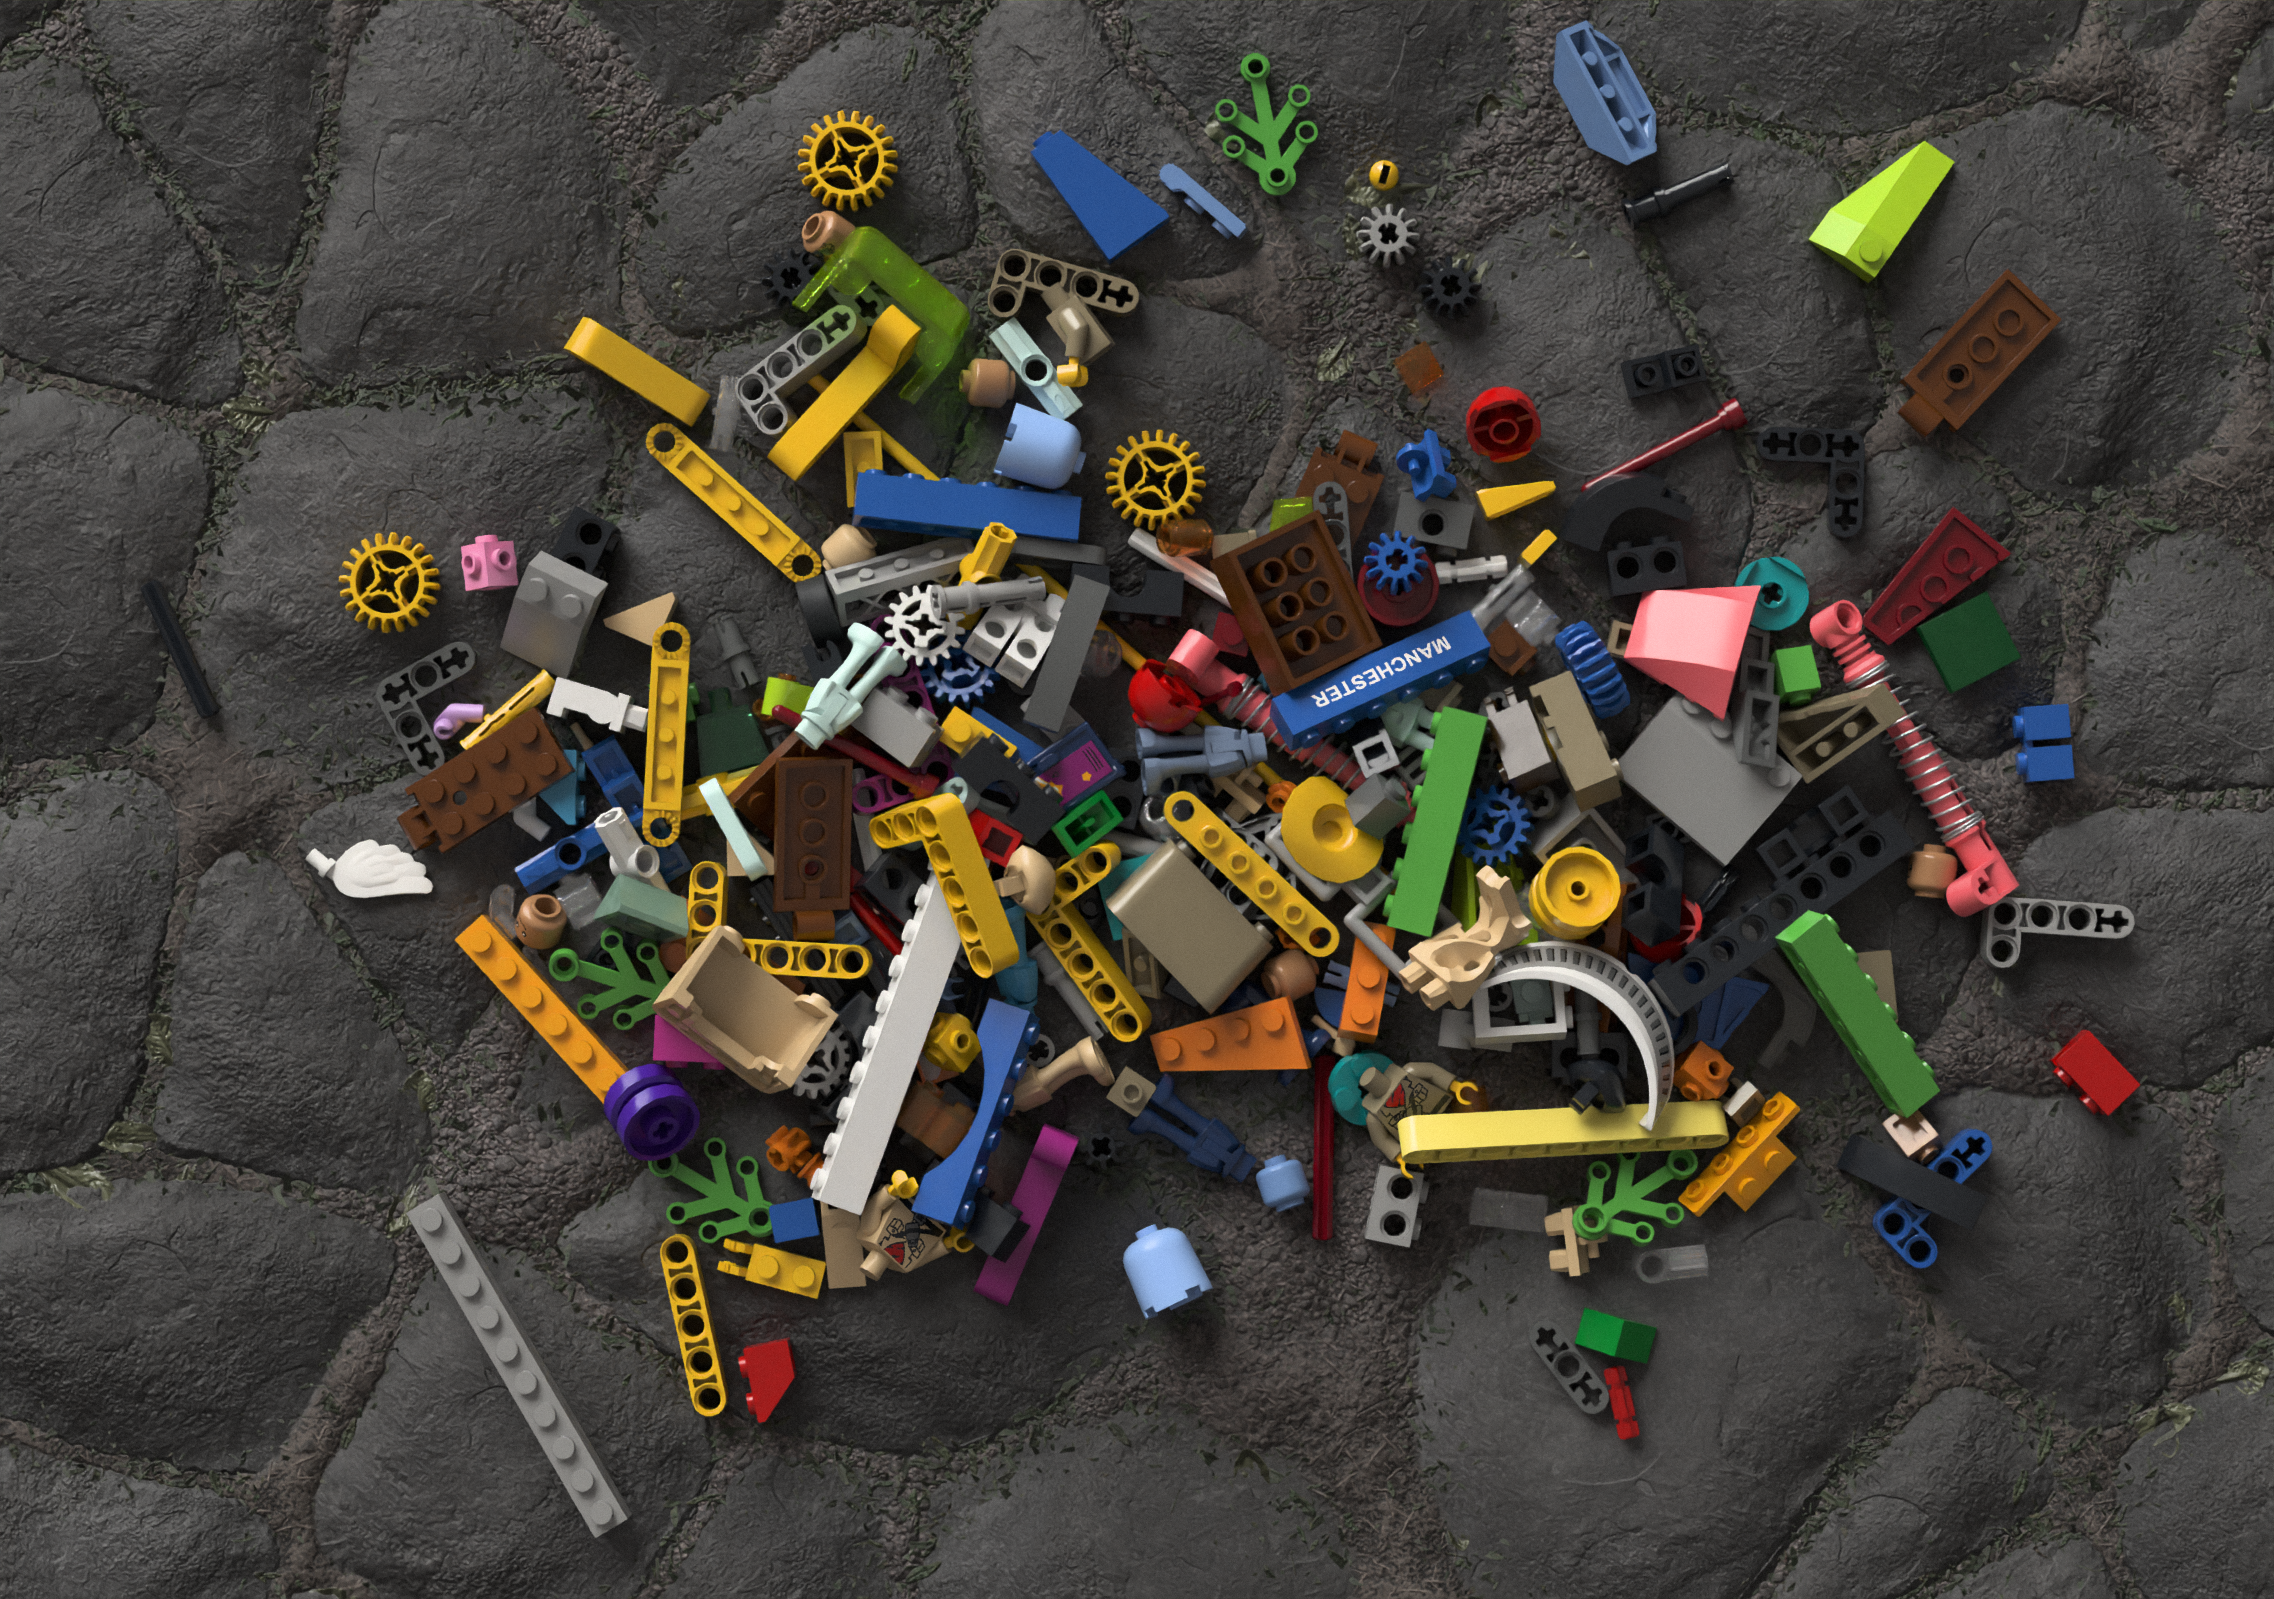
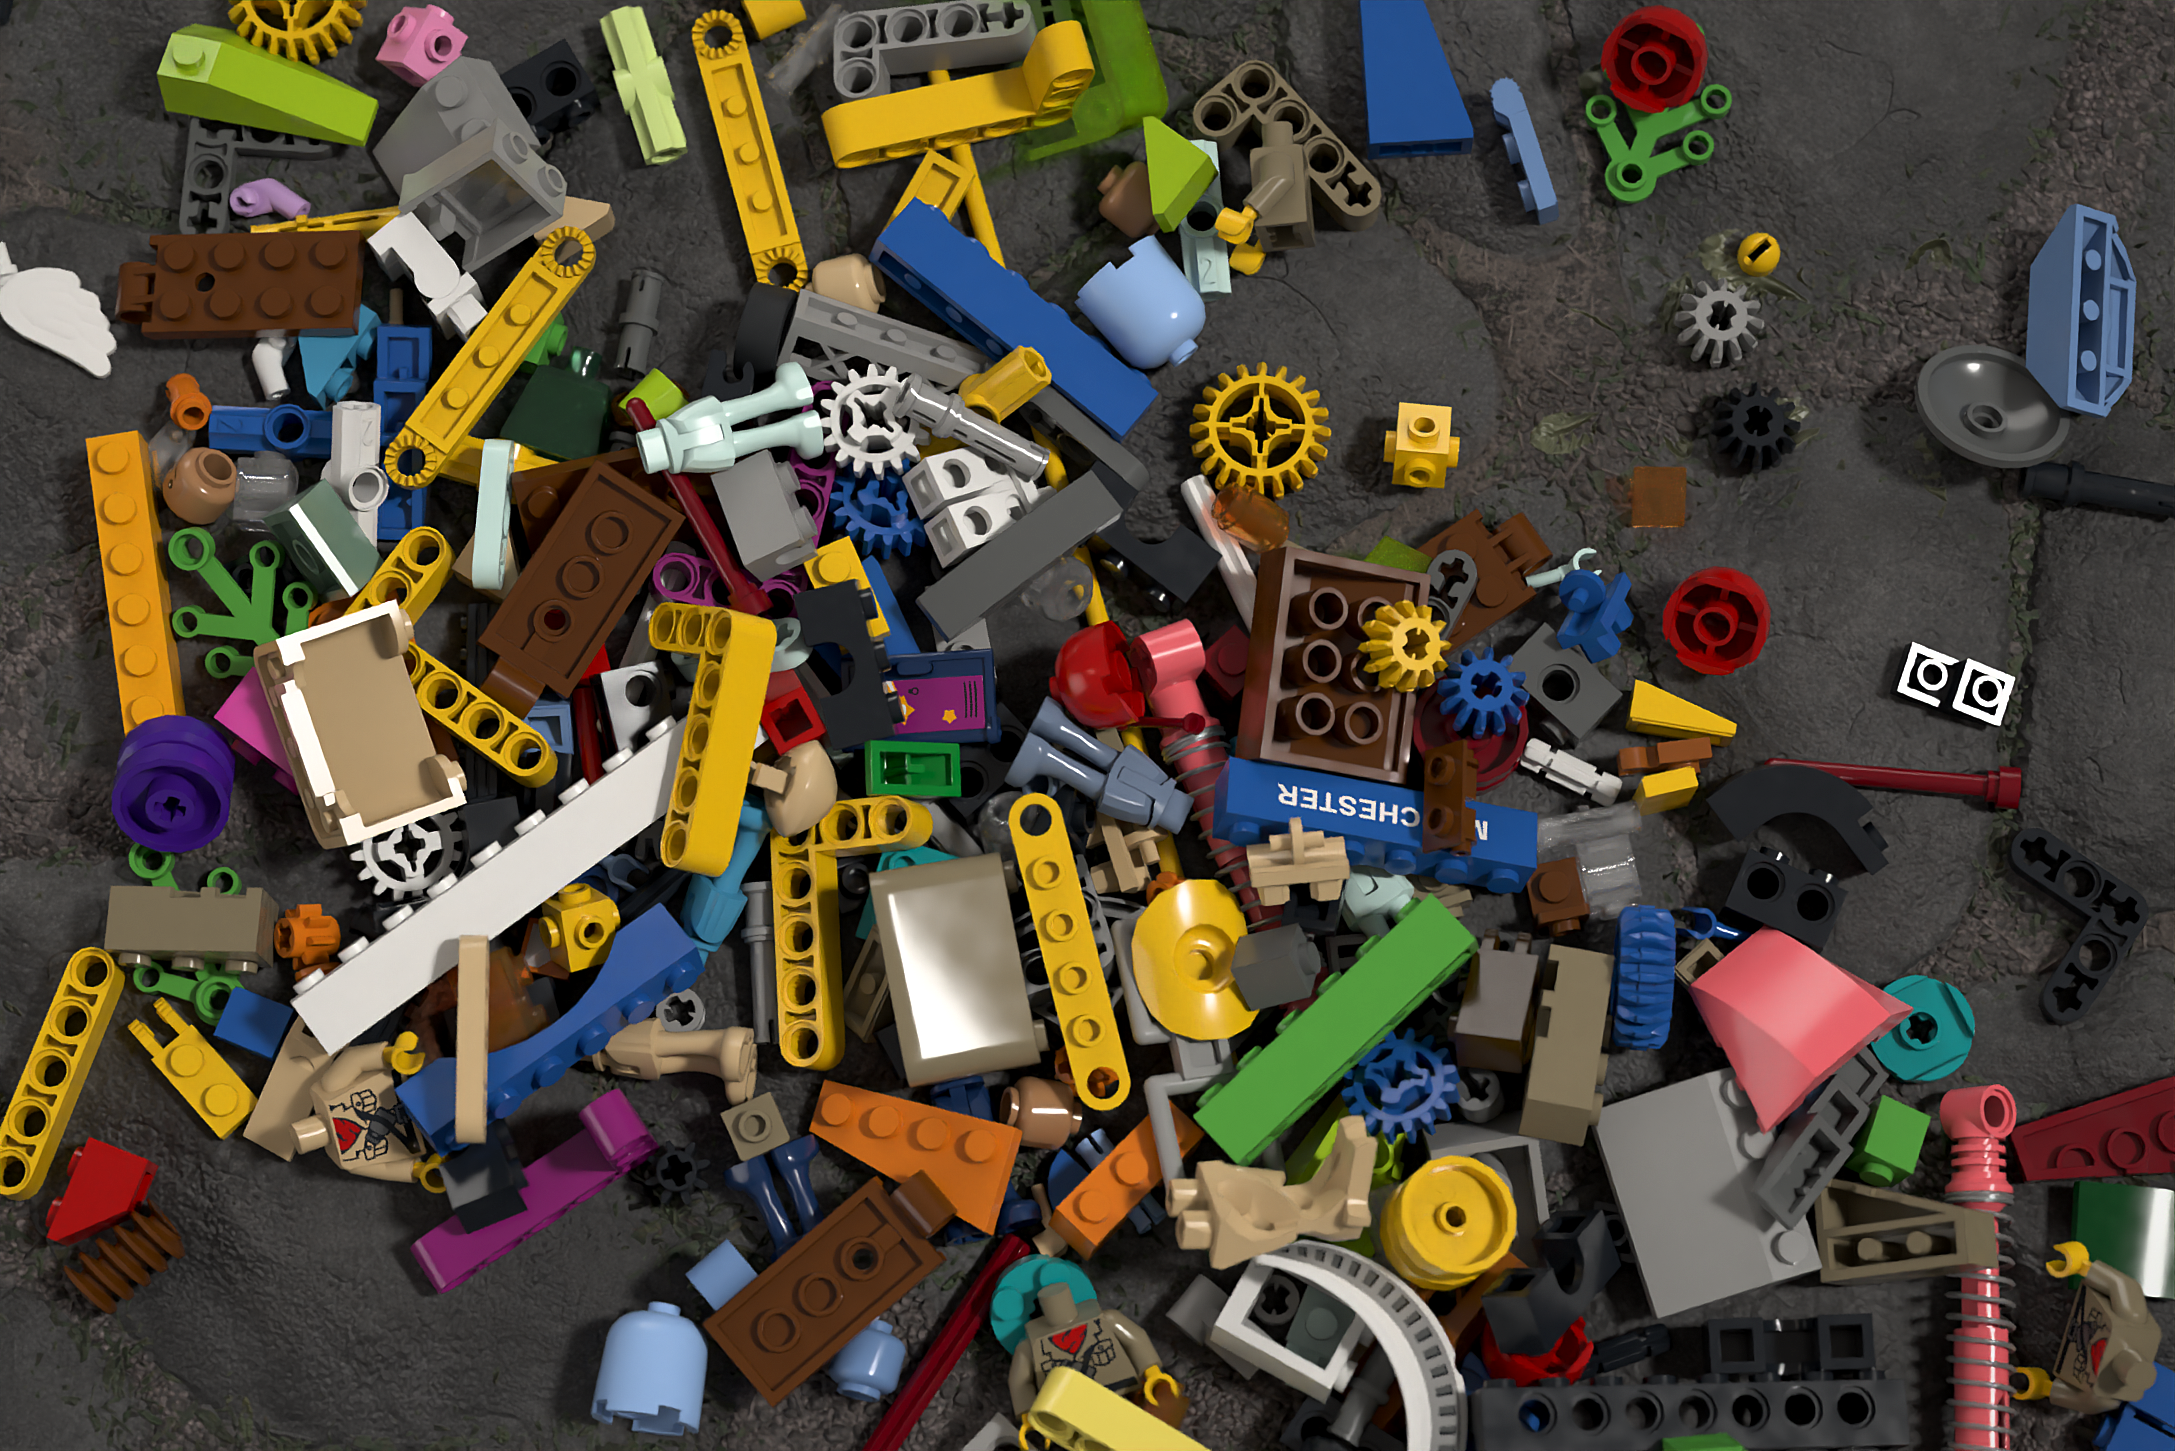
camera: 35 degrees right, 10 degrees down
none -> reddish brown piece [63,1198,186,1314]
none -> dark tan wedge [104,886,279,975]
none -> lime wedge [157,24,379,147]
none -> orange pin [165,373,212,430]
none -> light grey window [398,117,567,273]
none -> tan beam [456,935,489,1143]
none -> yellowish green piece [600,6,688,165]
none -> medium blue piece [685,1239,758,1311]
none -> reddish brown hinge [702,1169,958,1408]
none -> lime slope [1143,116,1219,233]
none -> tan hips [1246,817,1350,906]
none -> yellow gear [1357,600,1453,693]
none -> yellow brick [1383,402,1460,489]
none -> reddish brown hinge [1422,739,1479,857]
none -> light aqua hand [1525,548,1602,589]
none -> red cylinder [1601,5,1709,113]
none -> dark orange plate [1616,737,1712,777]
none -> blue hand [1676,906,1753,944]
none -> dark grey dish [1915,345,2070,468]
none -> dark tan torso [2009,1241,2161,1414]

